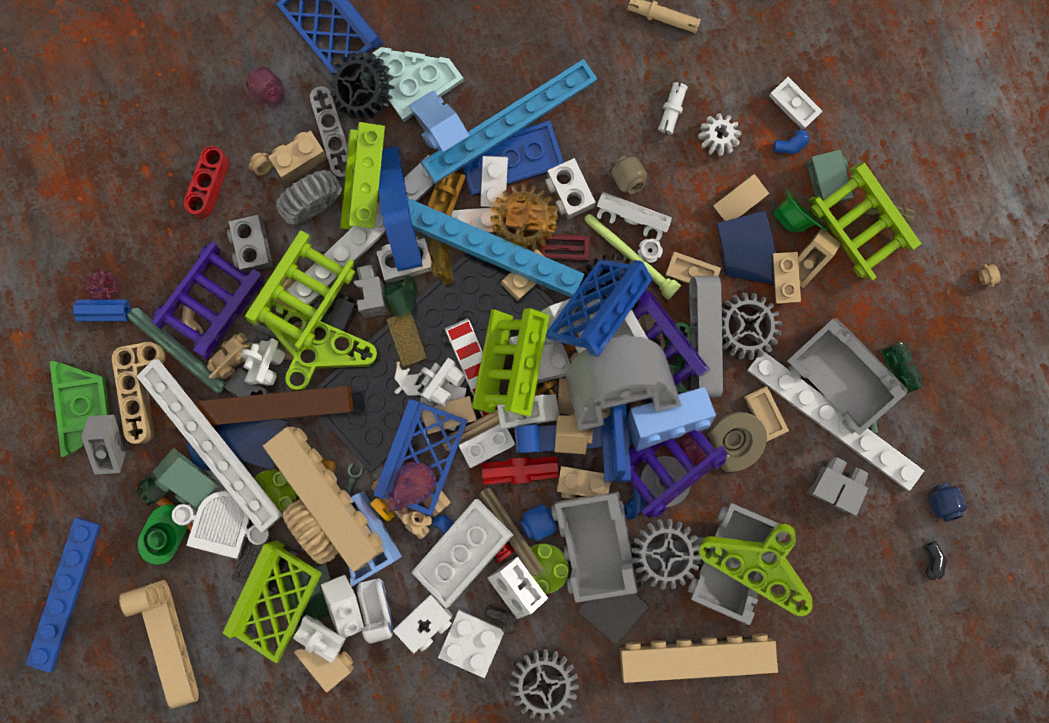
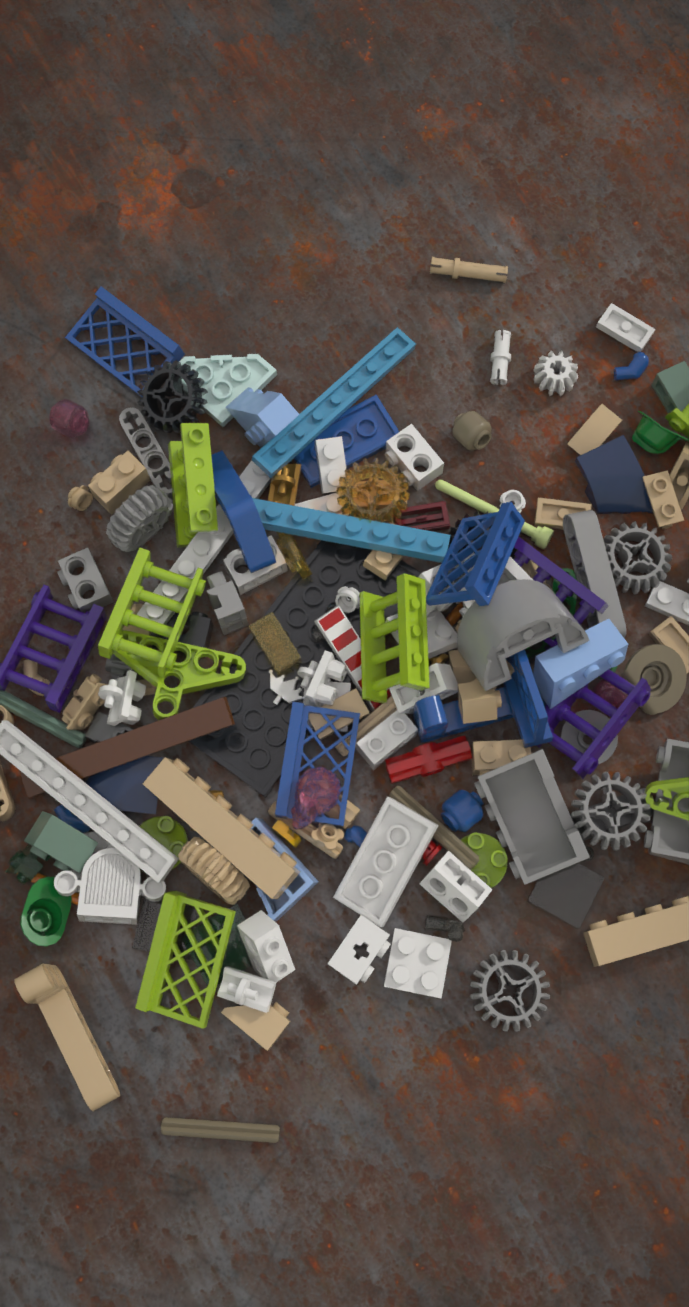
camera: 10 degrees left, 10 degrees down
red beam [184,146,229,219] -> none
sand green hand [345,463,364,495] -> none
white animal [357,578,393,644] -> none
clear green piece [383,275,418,317] -> none
white plate [597,192,672,241] -> none
blue arm [623,486,645,520] -> none
none -> white plate [335,586,360,613]

